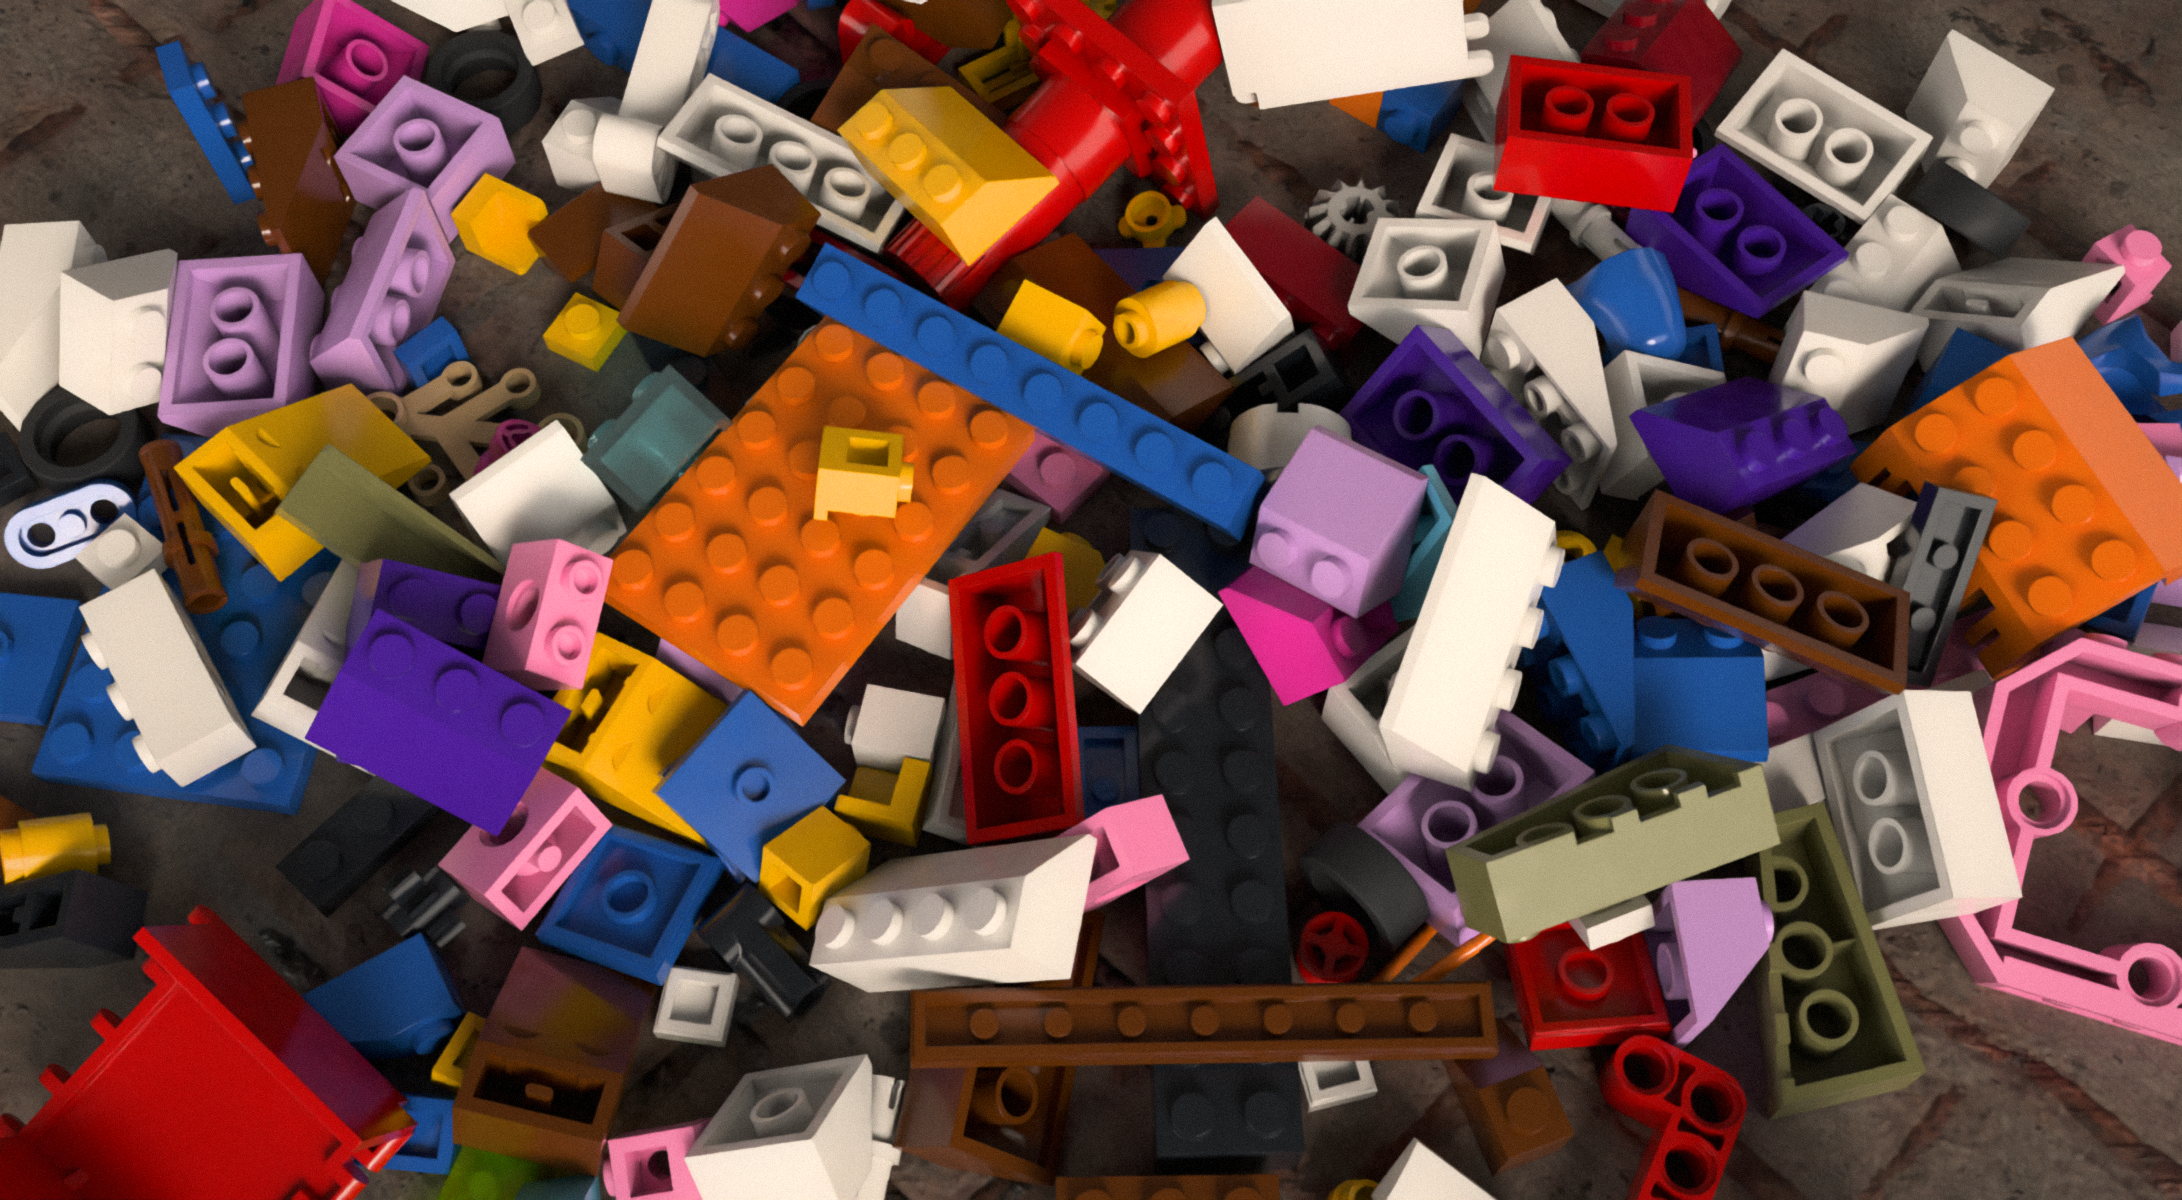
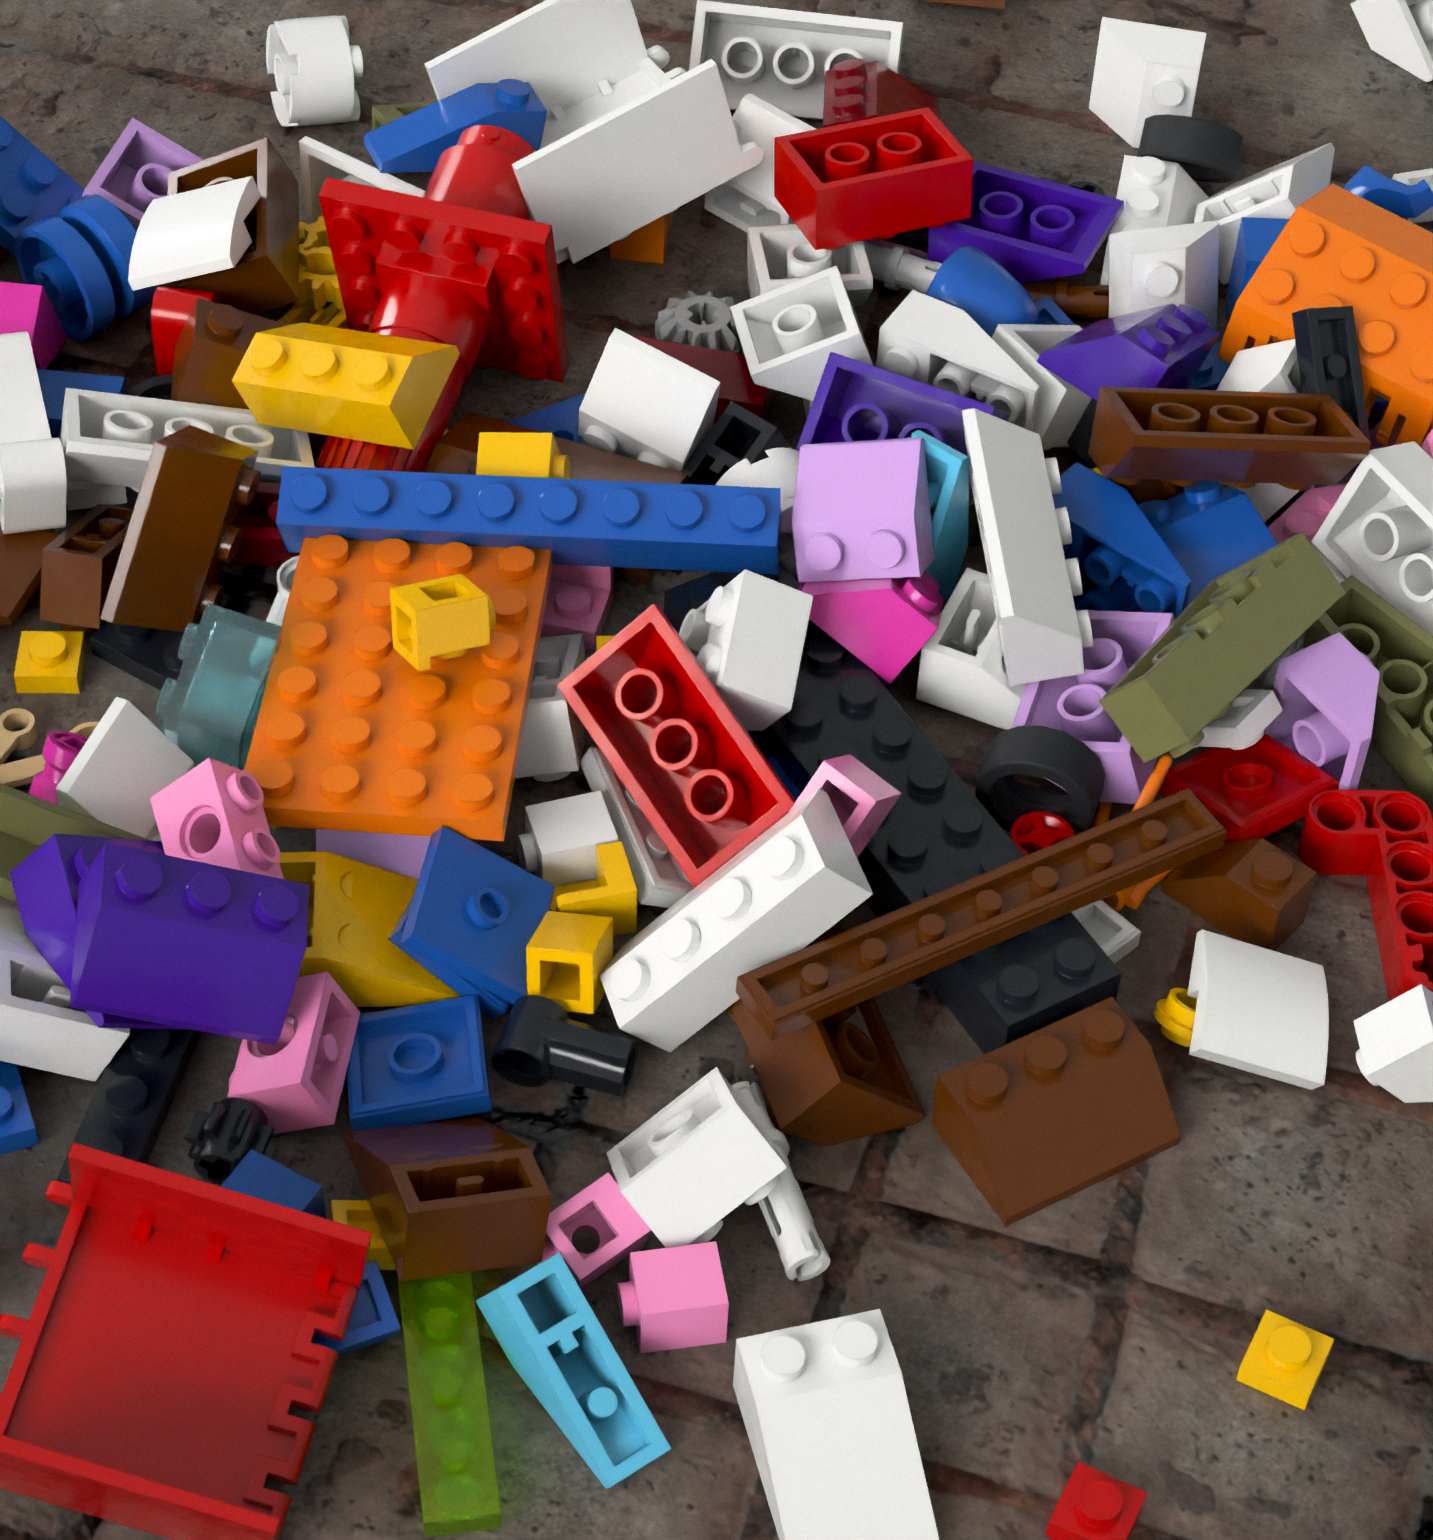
camera: 30 degrees left, 15 degrees down
white tile [653,965,740,1048] -> none
yellow brick [1113,280,1206,358] -> none
yellow plate [1118,190,1187,248] -> none
blue brick [1377,78,1467,154] -> none
white slope [1714,48,1933,226] -> none
bright pink brick [2081,224,2172,325] -> none

